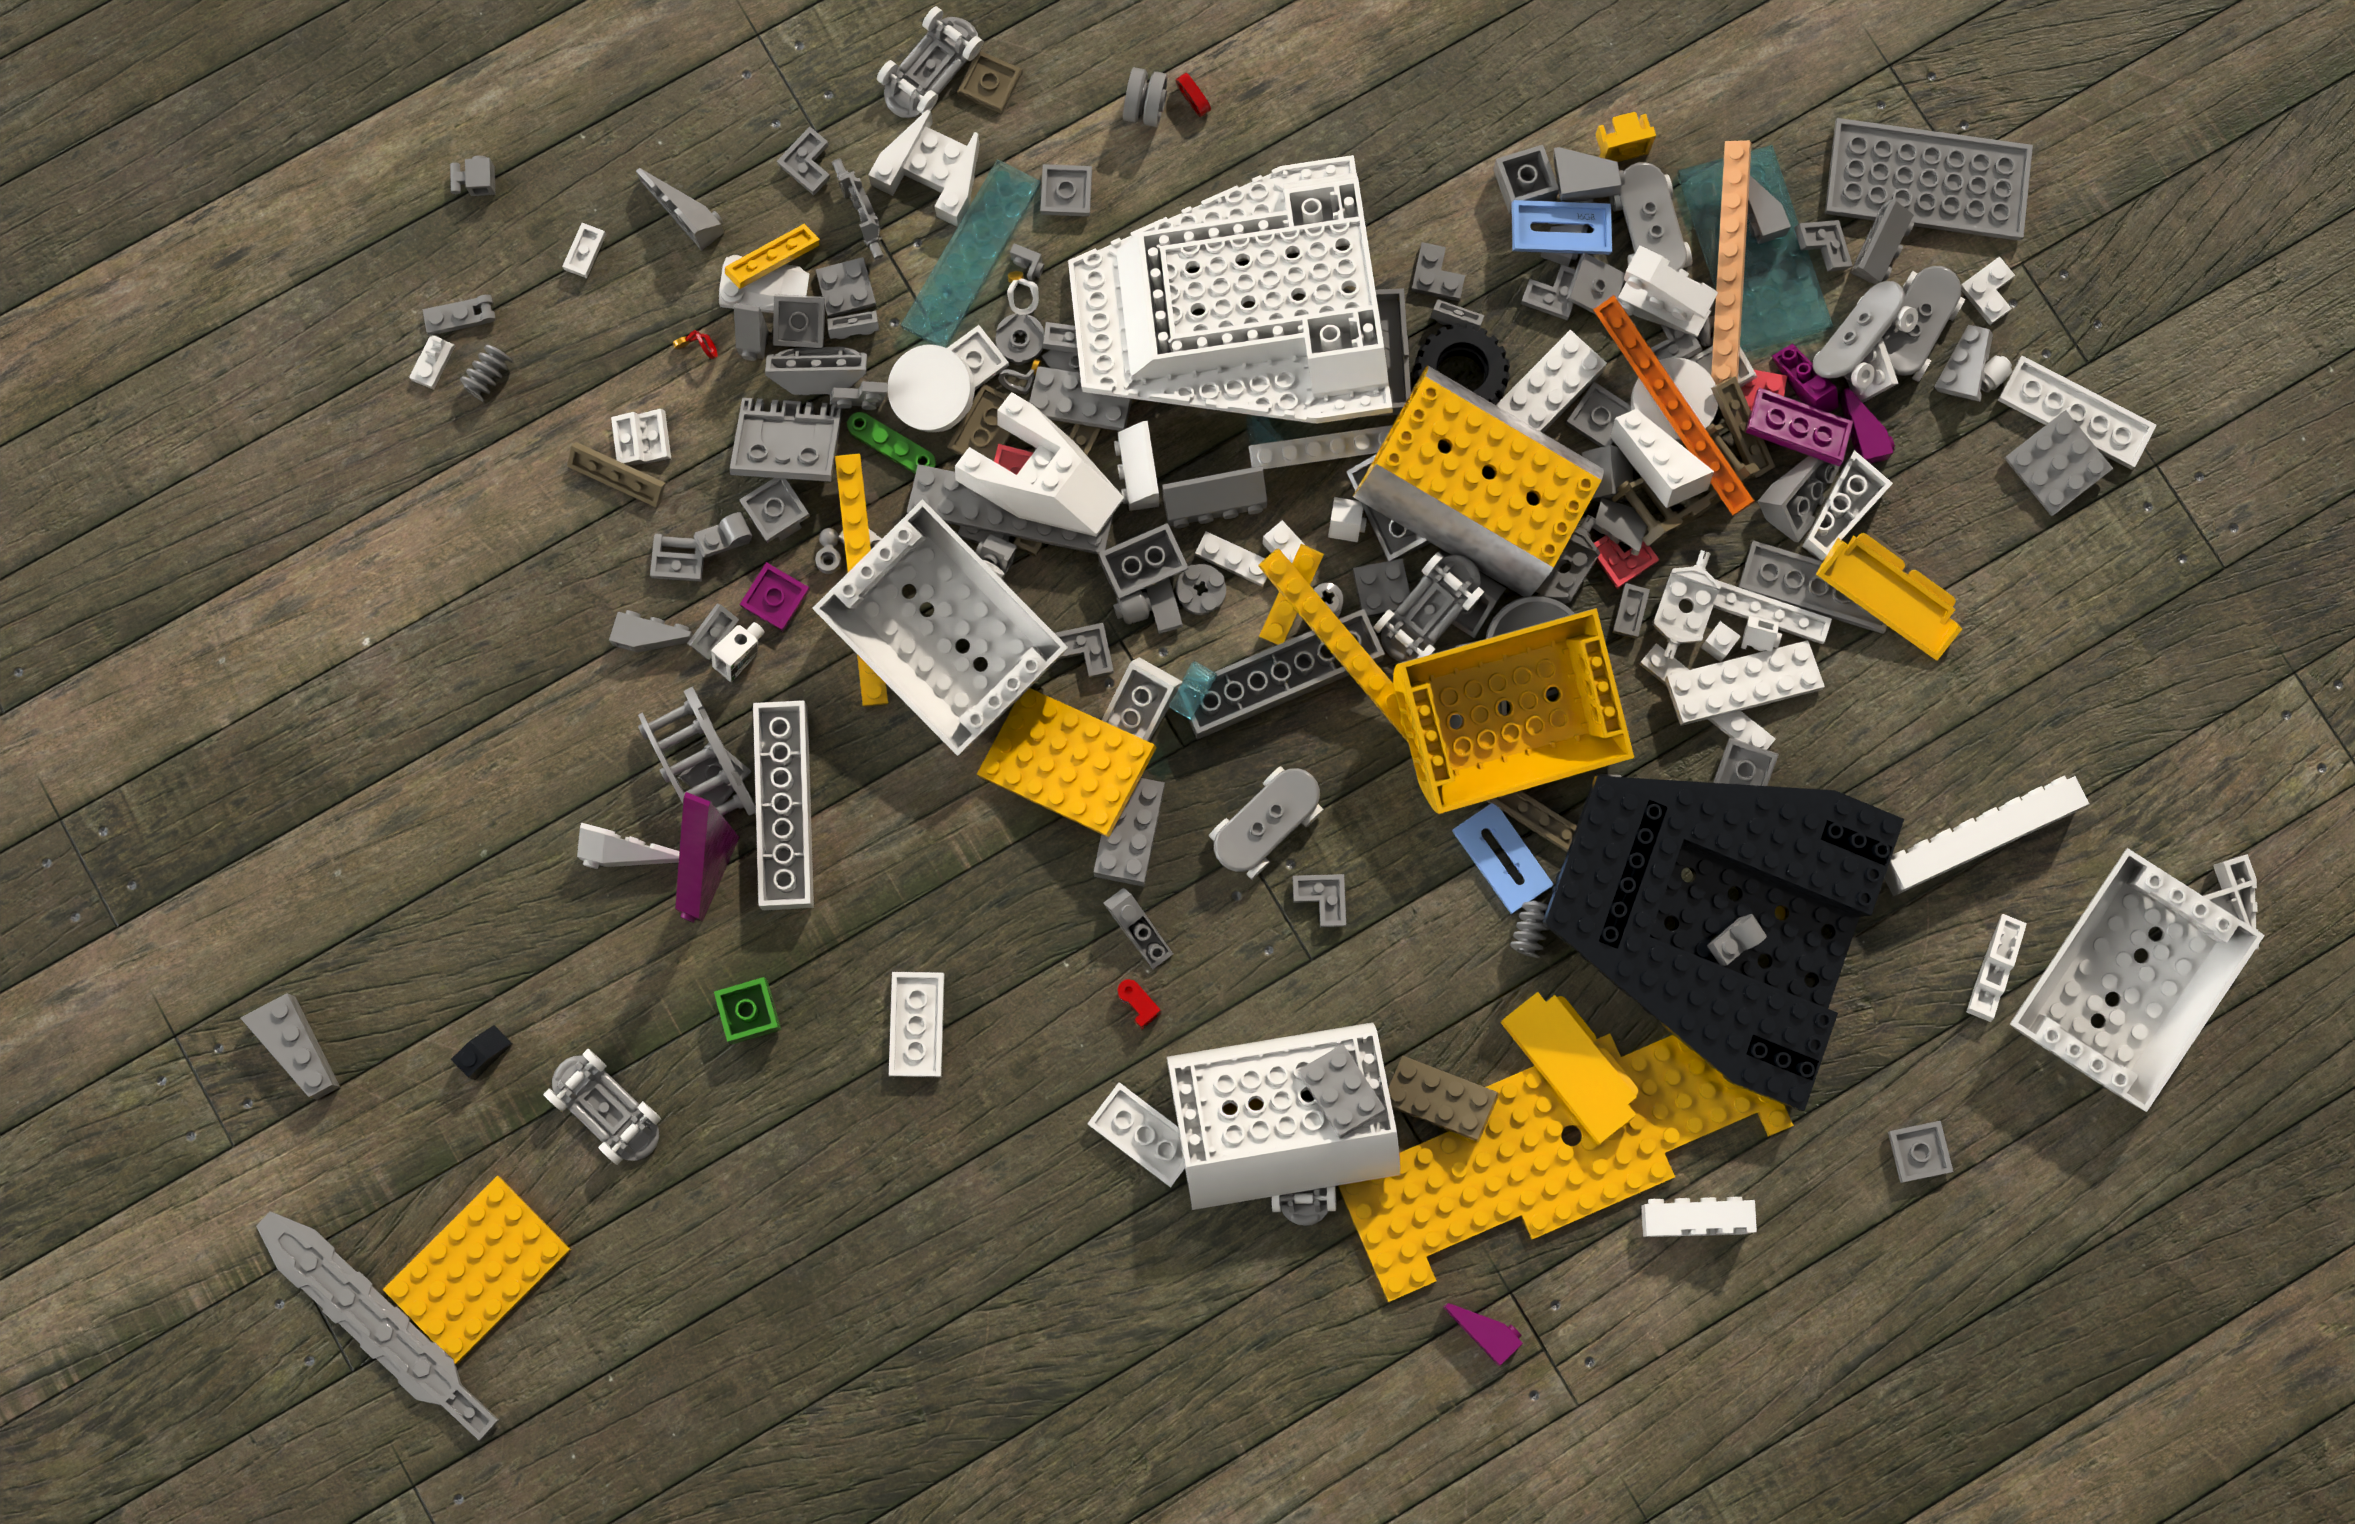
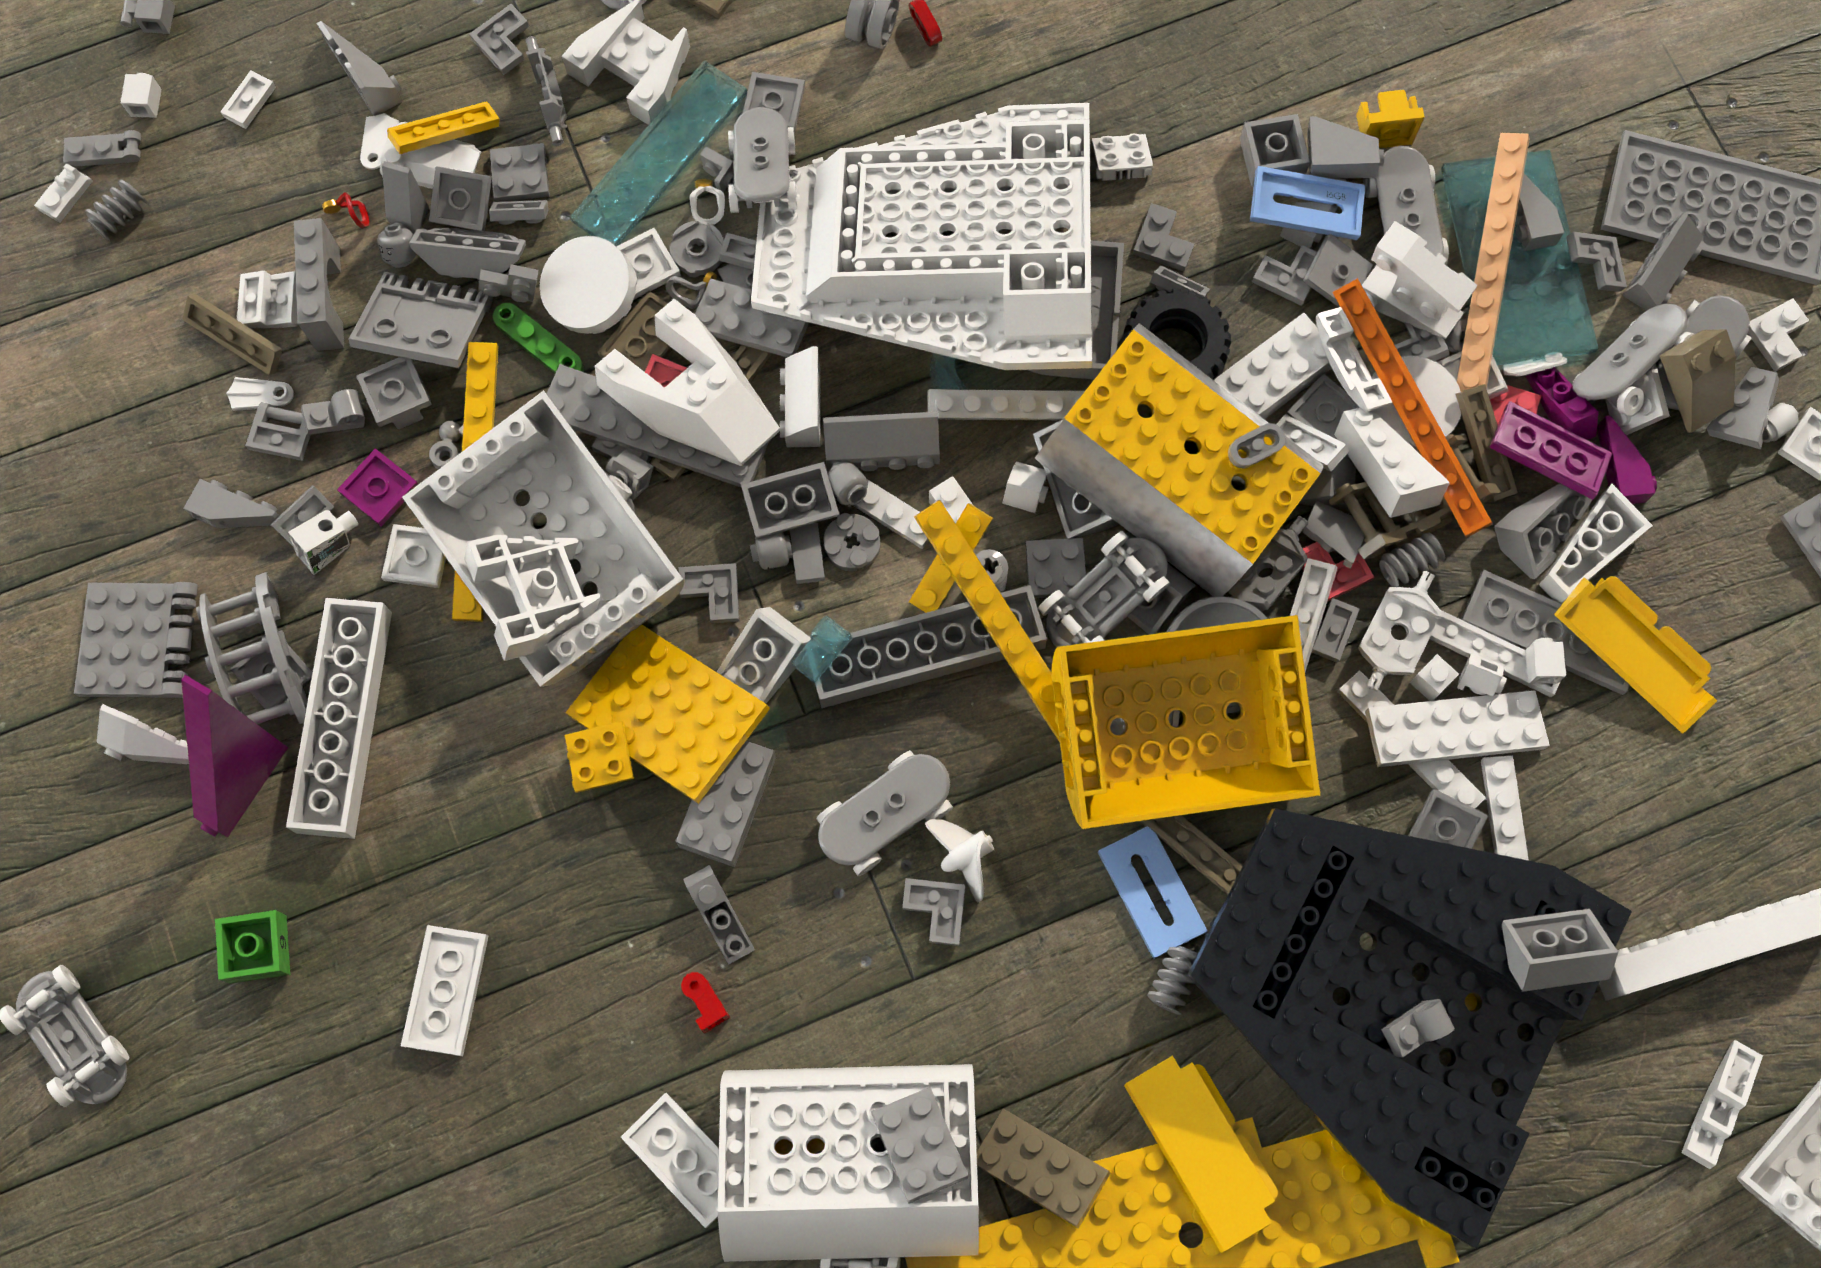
camera: 10 degrees right, 5 degrees down
none -> light grey hinge [74,582,198,698]
none -> white brick [120,73,162,118]
none -> white piece [226,377,294,411]
none -> light grey arch [294,218,344,351]
none -> white piece [360,113,399,170]
none -> light grey head [377,224,416,268]
none -> white tile [381,524,446,588]
none -> white wedge [464,535,600,661]
none -> yellow plate [565,721,634,793]
none -> light grey piece [728,107,797,213]
none -> light grey head [828,463,868,505]
none -> white piece [925,818,994,902]
none -> white hinge [1092,134,1153,181]
none -> light grey plate [1228,423,1286,468]
none -> white plate [1276,414,1350,472]
none -> white plate [1290,558,1338,671]
none -> white slope [1316,307,1392,412]
none -> light grey piece [1379,533,1446,587]
none -> white plate [1481,756,1529,860]
none -> white piece [1502,353,1567,376]
none -> light grey slope [1502,909,1618,992]
none -> white brick [1525,638,1566,684]
none -> dark tan slope [1660,329,1736,433]

